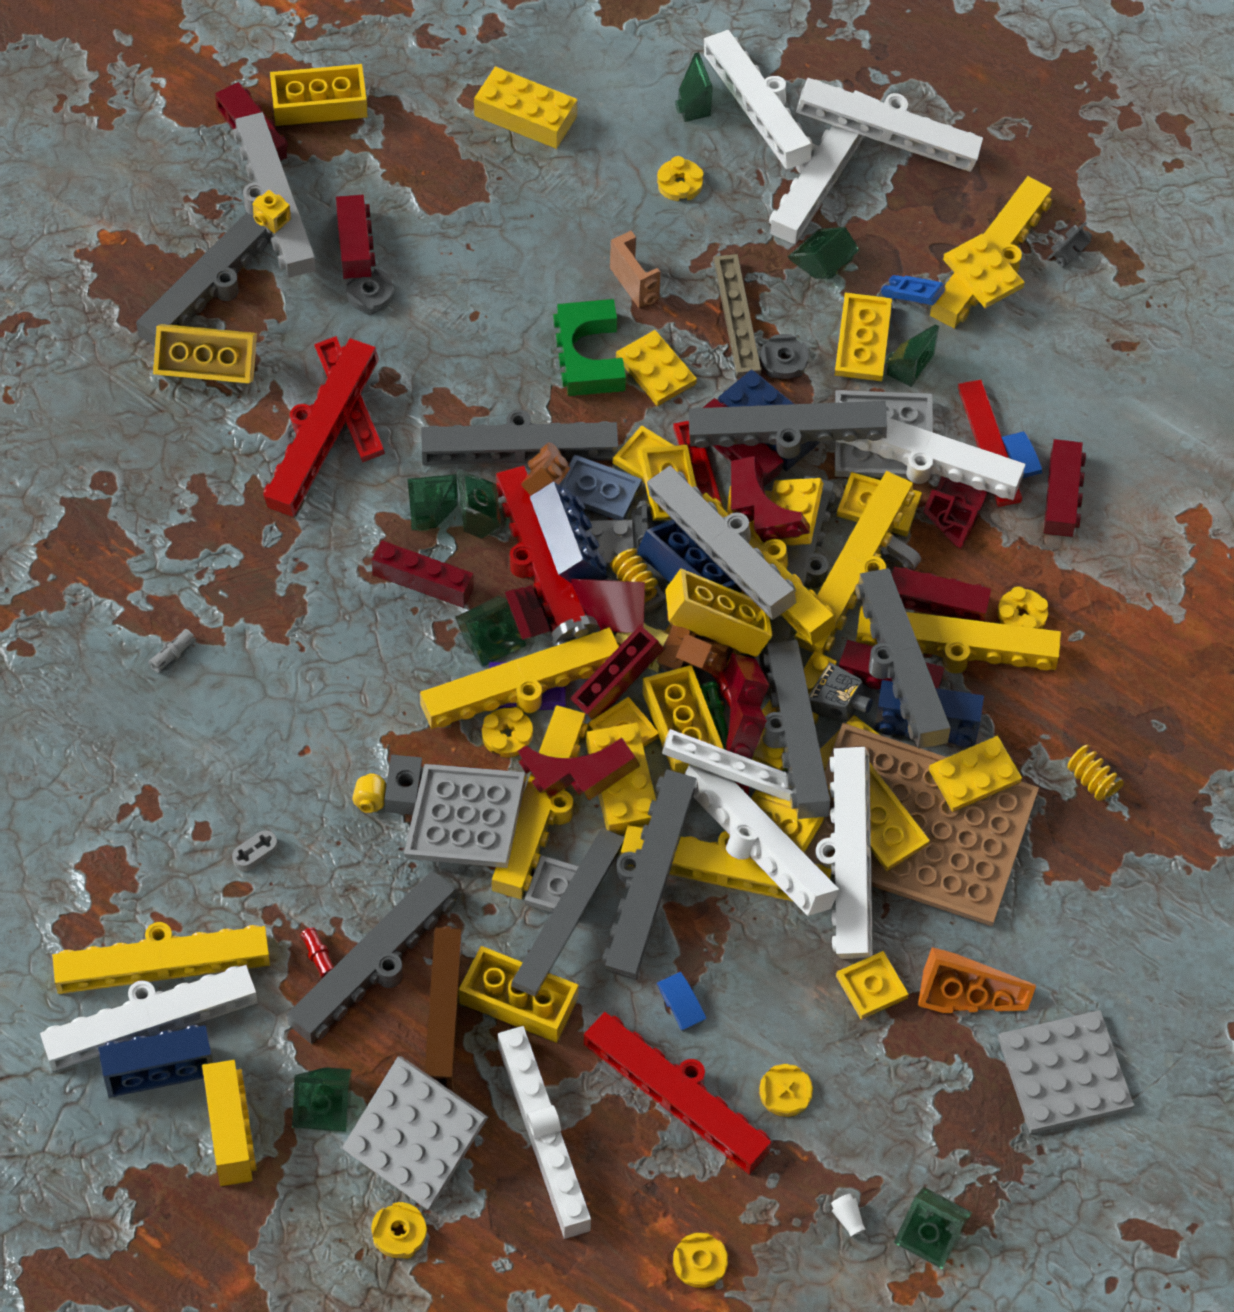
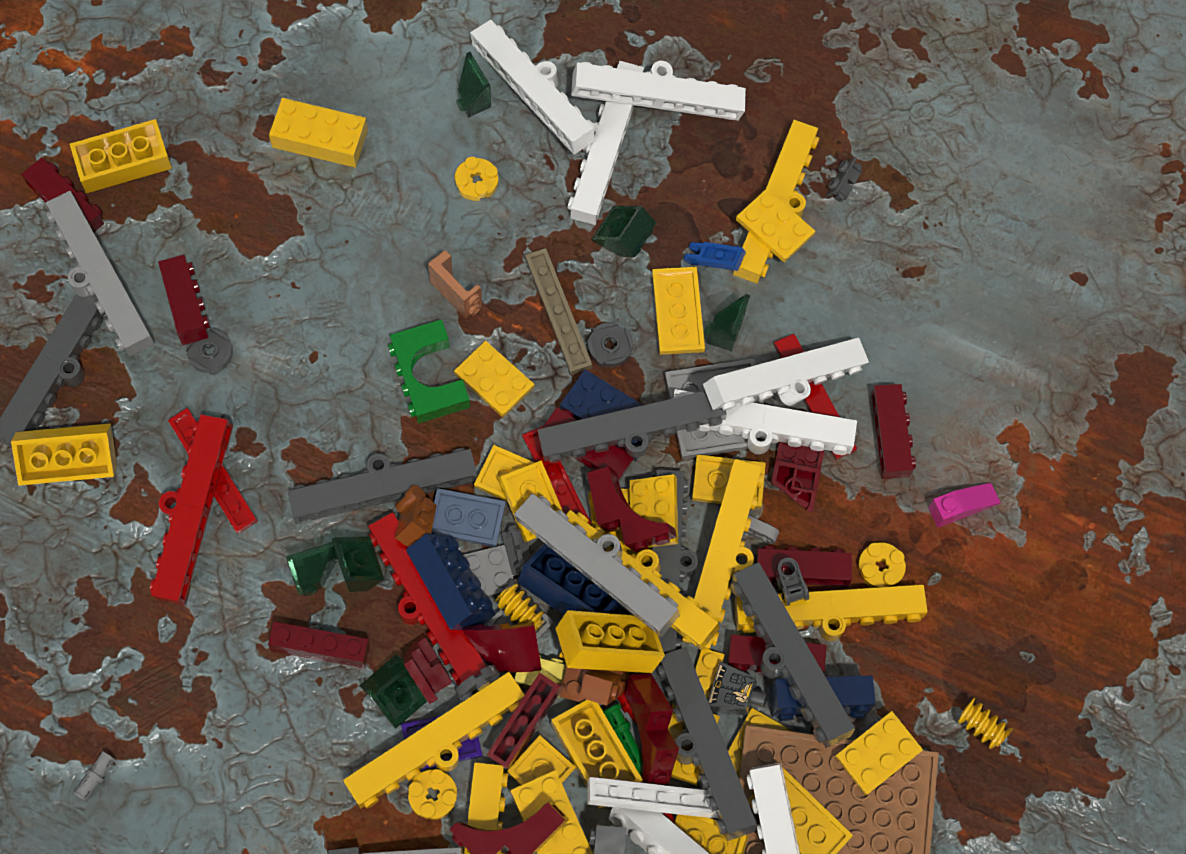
camera: 15 degrees left, 10 degrees up
yellow brick [252,190,291,233] -> none
blue slope [1002,431,1042,478] -> none
none -> white hinge [703,338,869,411]
none -> dark grey piece [774,558,809,607]
none -> dark pink slope [928,483,1001,528]

